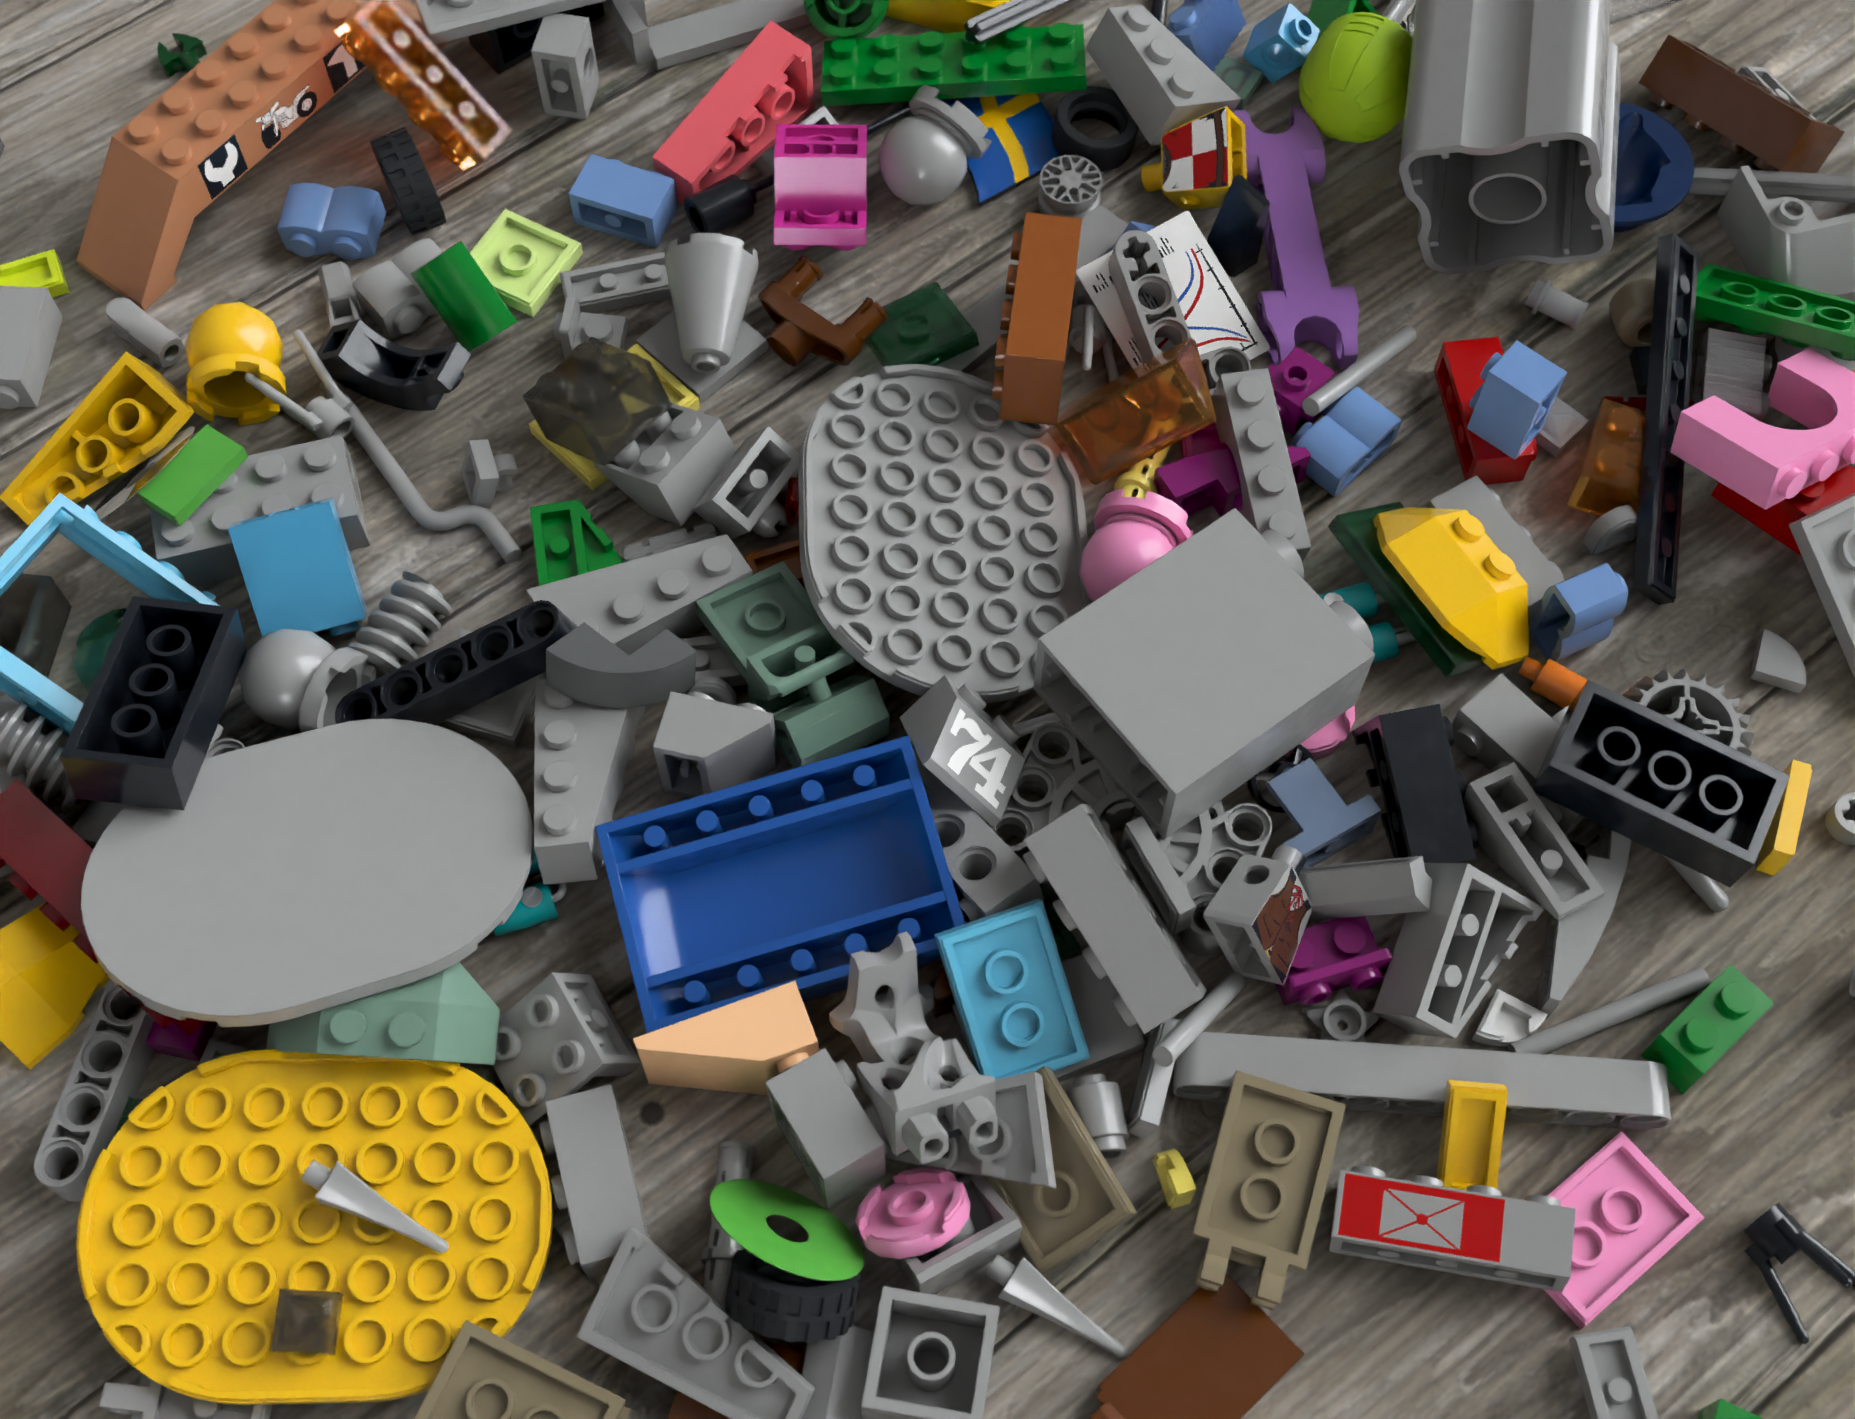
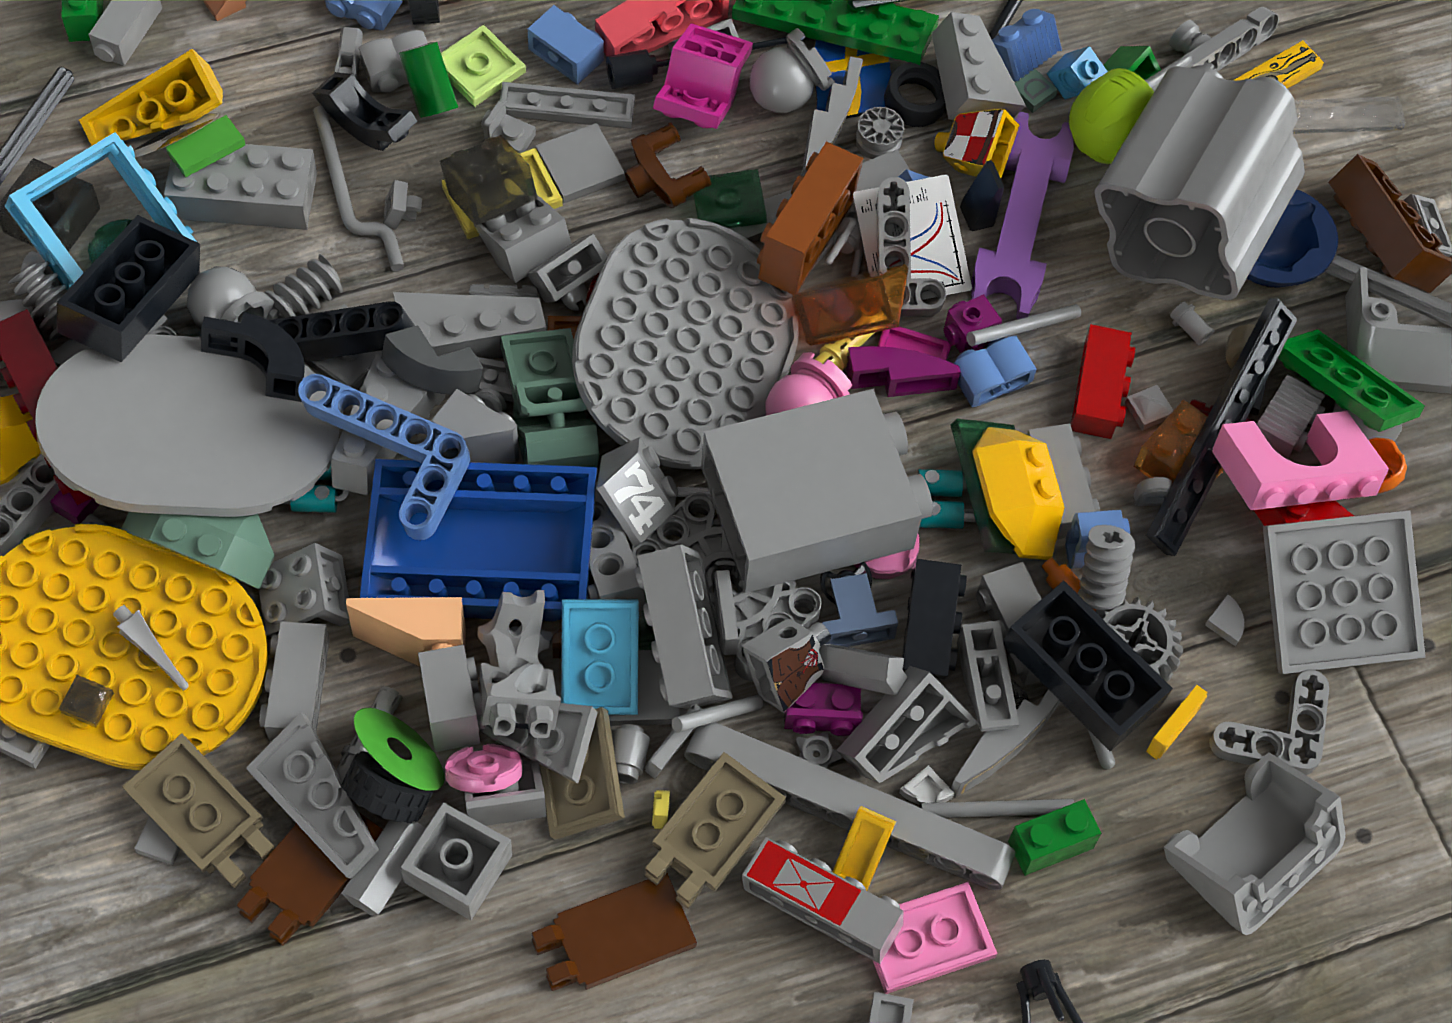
camera: 15 degrees right, 0 degrees up
light grey bar [105,297,185,368] -> none
yellow tile [185,302,286,426] -> none
dark azure brick [228,497,368,637] -> none
light grey plant [244,329,355,439] -> none
green wing [530,500,624,586] -> none
light grey cone [665,233,759,373] -> none
light grey piece [985,1254,1127,1358] -> none
light grey arch [1210,368,1311,562] -> none
medium blue brick [1467,340,1567,460] -> none
none -> black arch [201,312,305,402]
none -> medium blue beam [298,374,470,540]
none -> light grey slope [801,56,863,176]
none -> light grey piece [1078,525,1135,610]

